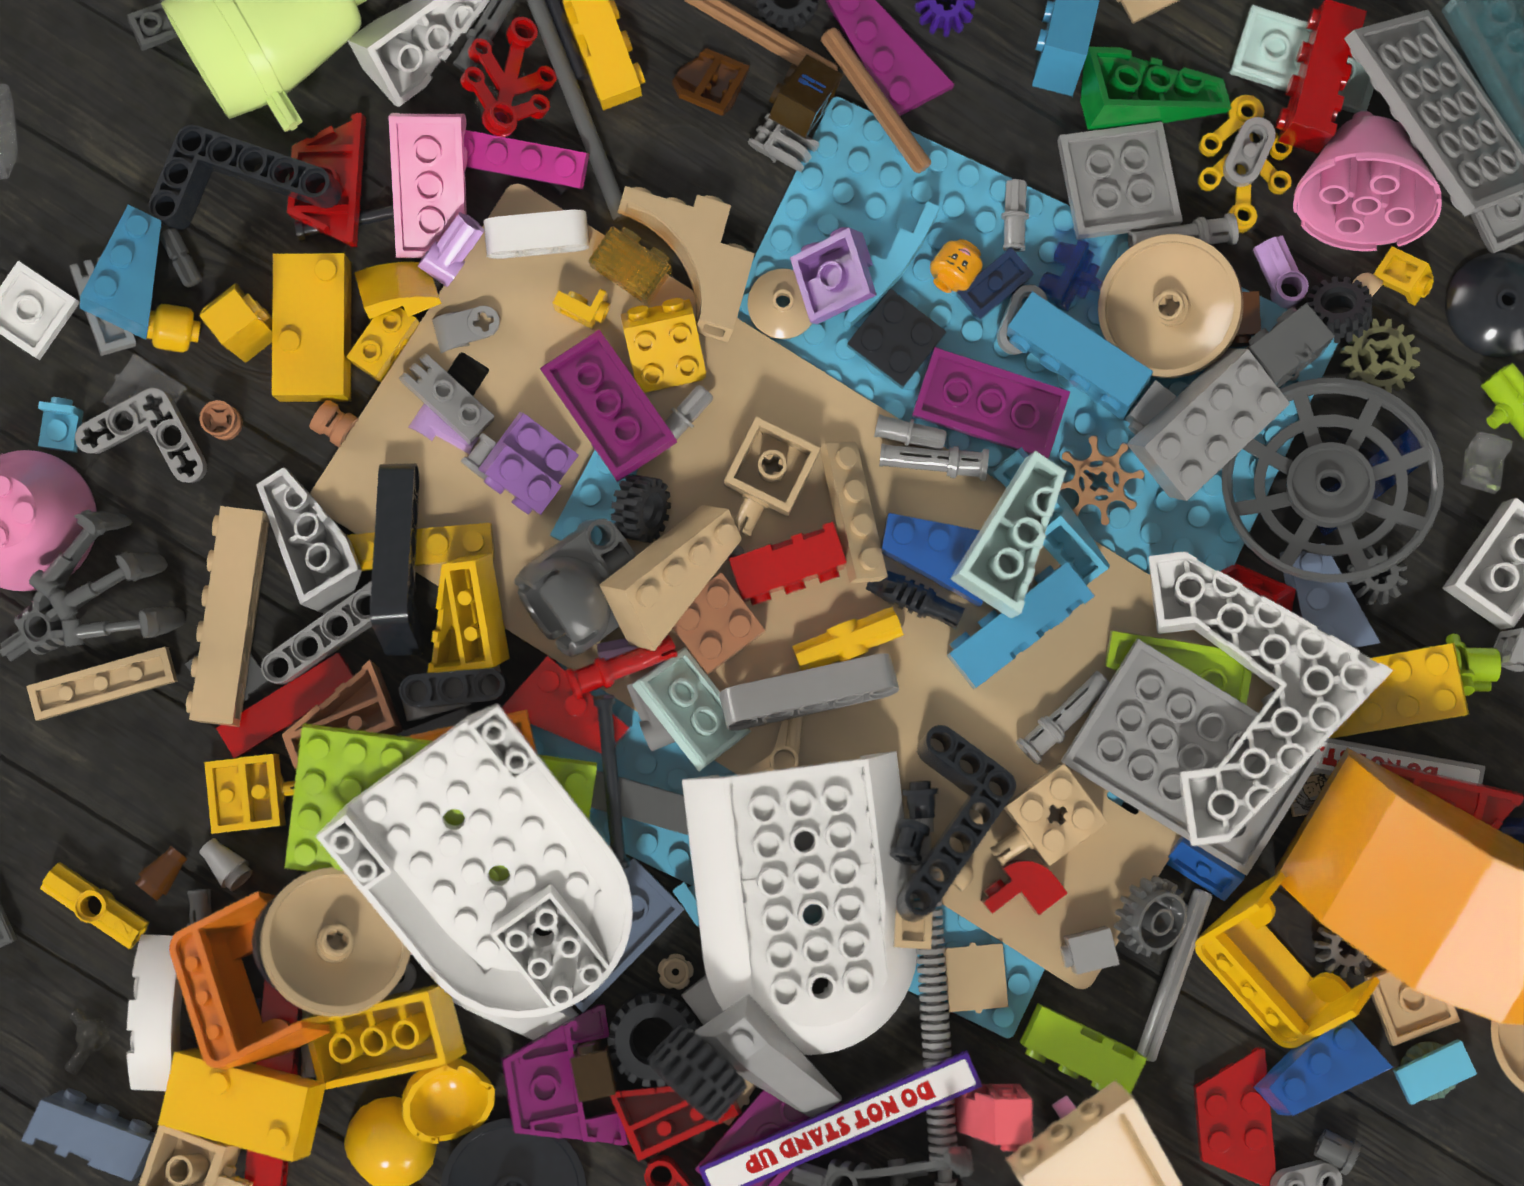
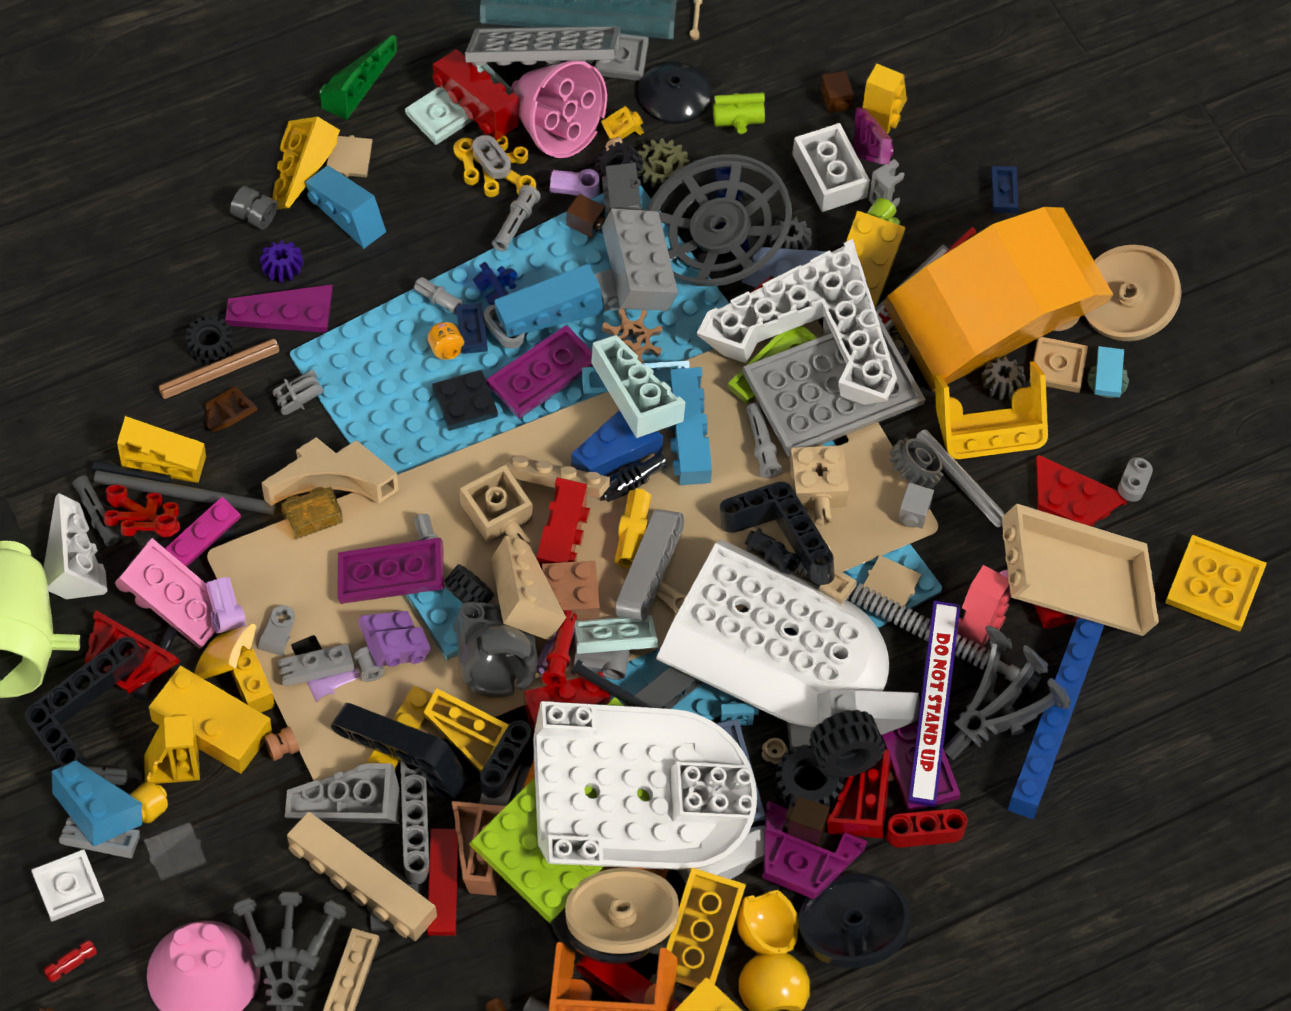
camera: 60 degrees left, 25 degrees down
medium azure bracket [38,397,84,453] -> none
light grey beam [75,388,207,483] -> none
light grey cone [199,838,252,891] -> none
nougat wheel [200,400,243,440] -> none
yellow plate [204,754,295,834] -> none
white beam [484,210,589,259] -> none
yellow bracket [552,289,611,329] -> none
yellow bracket [621,298,706,393] -> none
tan dish [748,269,812,339] -> none
dark brown brick [768,54,843,138] -> none
medium lavender plate [790,227,877,324] -> none
medium nougat axle [821,28,931,174] -> none
medium azure slope [844,201,940,329] -> none
light grey axle [874,414,947,450] -> none
light grey pin [879,444,989,481] -> none
red brick [980,860,1068,915] -> none
lime wedge [1020,1003,1147,1094] -> none
light grey plate [1057,122,1182,240] -> none
green wedge [1080,47,1232,131] -> none
tan dish [1098,234,1243,378] -> none
blue plate [1166,837,1245,901] -> none
blue wedge [1254,1020,1393,1116] -> none
dark grey bush [1313,1129,1362,1175] -> none
clear bracket [1461,432,1512,494] -> none

